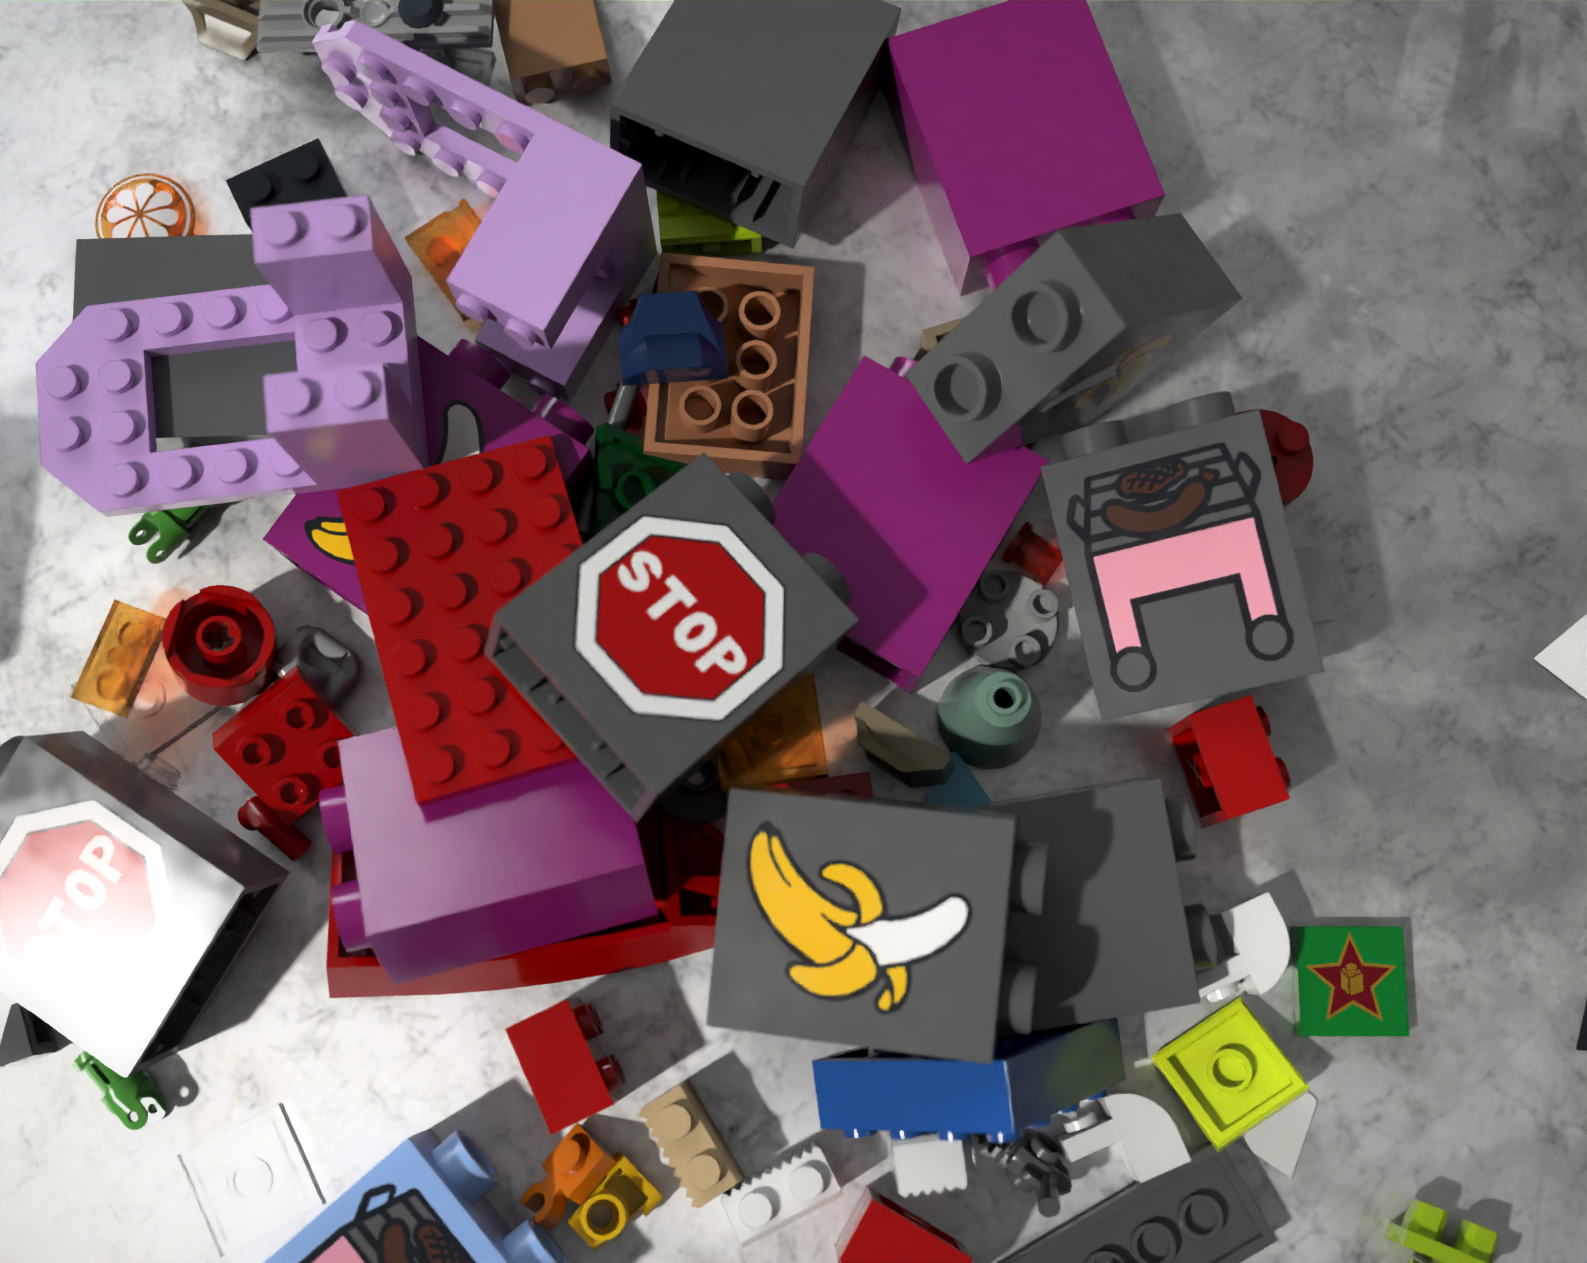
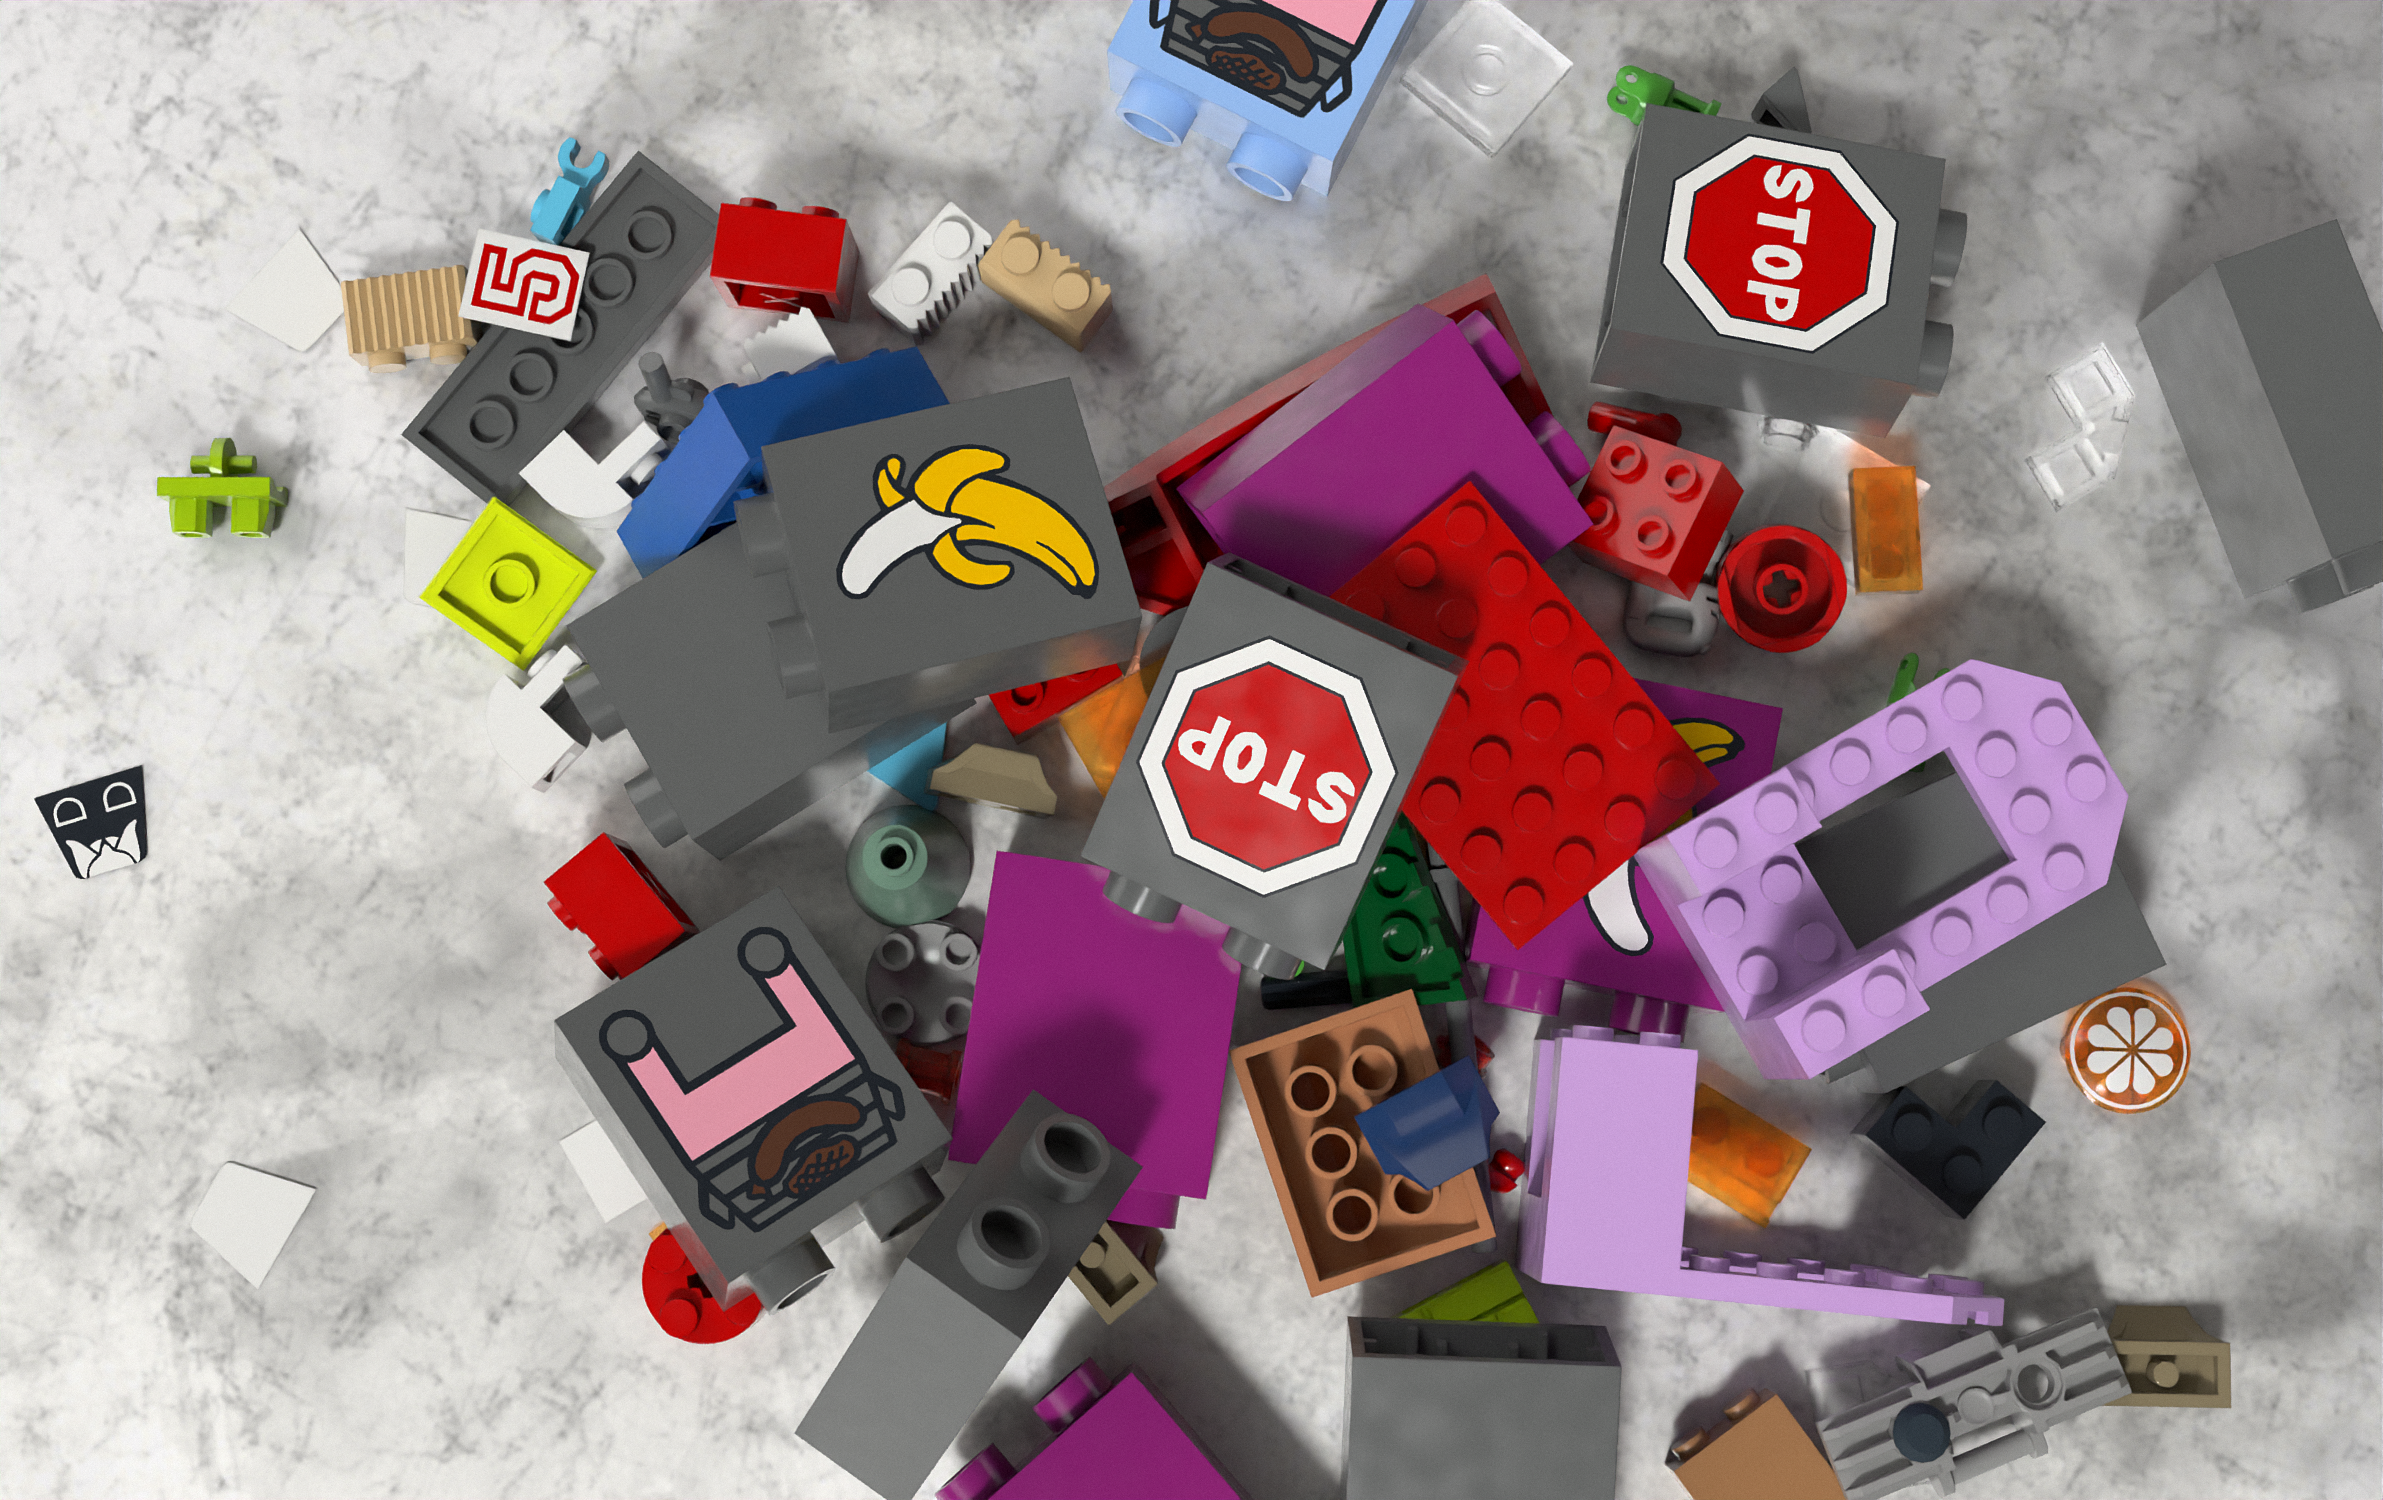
camera: 160 degrees right, 5 degrees up
red brick [505,998,627,1135] -> none
orange plate [520,1122,617,1231] -> none
yellow plate [567,1151,664,1252] -> none
green tile [1290,926,1409,1036] -> none

